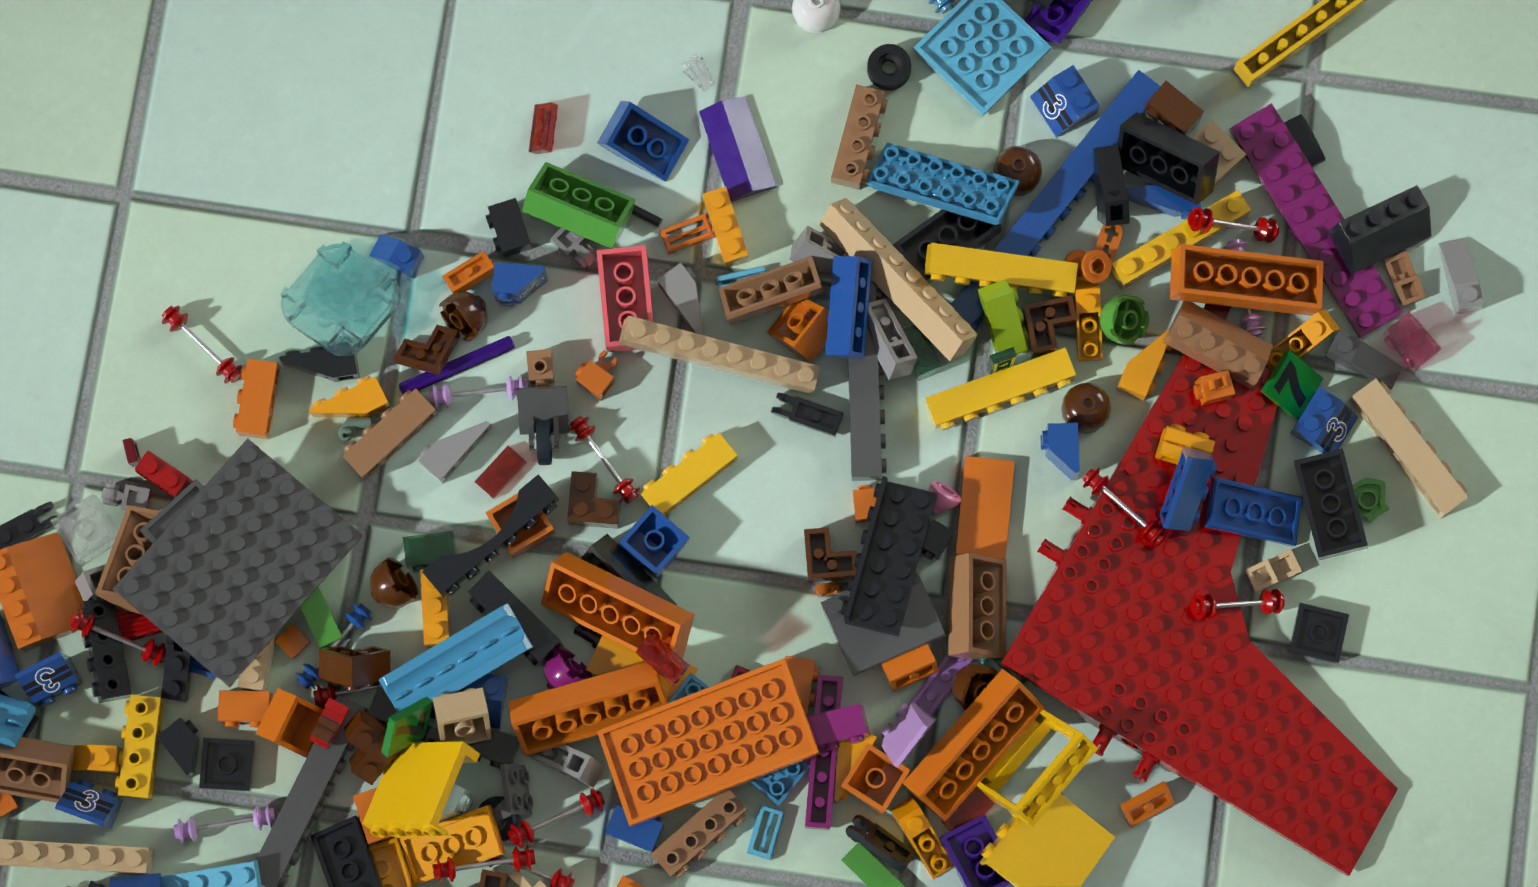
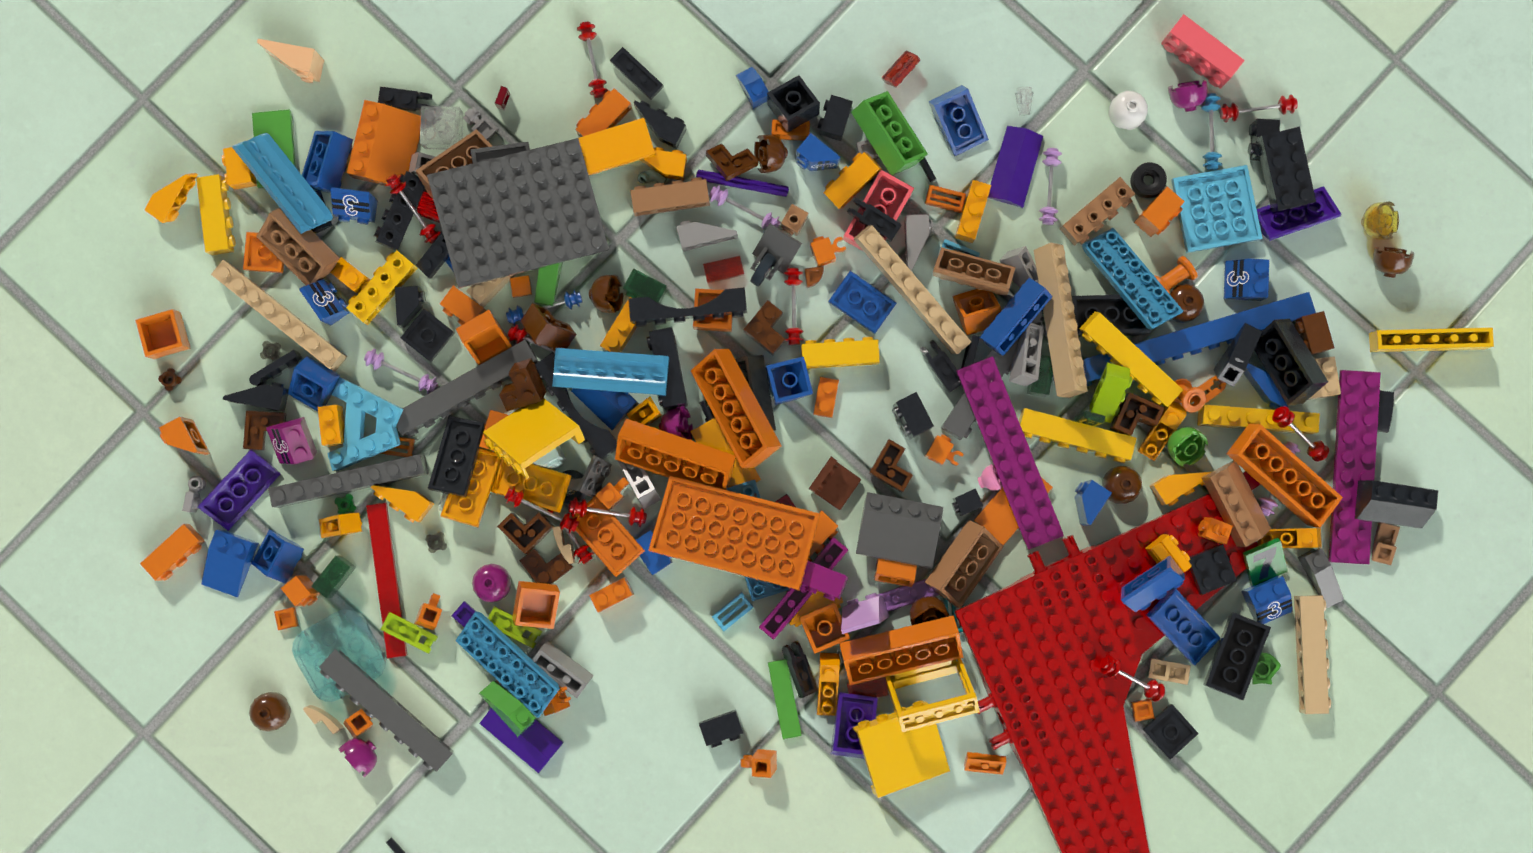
camera: 30 degrees right, 5 degrees up
red brick [135,450,193,498] -> none
clear light blue tile [281,242,401,356] -> none
leg [309,697,352,749] -> none
green tile [382,697,433,758] -> none
tan brick [432,687,492,744] -> none
clear red plate [635,632,690,686] -> none
medium nougat brick [651,789,747,878] -> none
orange tile [815,582,841,597] -> none
black bracket [841,476,937,637] -> none
red axle [1082,468,1168,546] -> none
clear pink brick [1383,311,1441,371] -> none
light grey slope [1438,238,1484,315] -> none
none -> orange tile [571,496,645,577]
none -> light orange tile [578,118,656,176]
none -> orange brick [595,477,629,510]
none -> black plate [610,47,664,100]
none -> light orange slope [627,396,662,425]
none -> black brick [767,75,820,132]
none -> dark orange tile [805,266,824,288]
none -> copper bracket [809,456,861,510]
none -> orange plate [813,377,839,418]
none -> light orange brick [823,152,882,209]
none -> blue tile [828,271,897,335]
none -> black hinge [847,198,902,242]
none -> black brick [892,392,934,439]
none -> magenta plate [956,356,1064,550]
none -> black tile [961,335,980,369]
none -> lavender axle [1039,148,1062,225]
none -> orange tile [1131,699,1155,722]
none -> orange brick [1134,186,1185,237]
none -> orange piece [1154,256,1198,294]
none -> black plate [1189,544,1237,595]

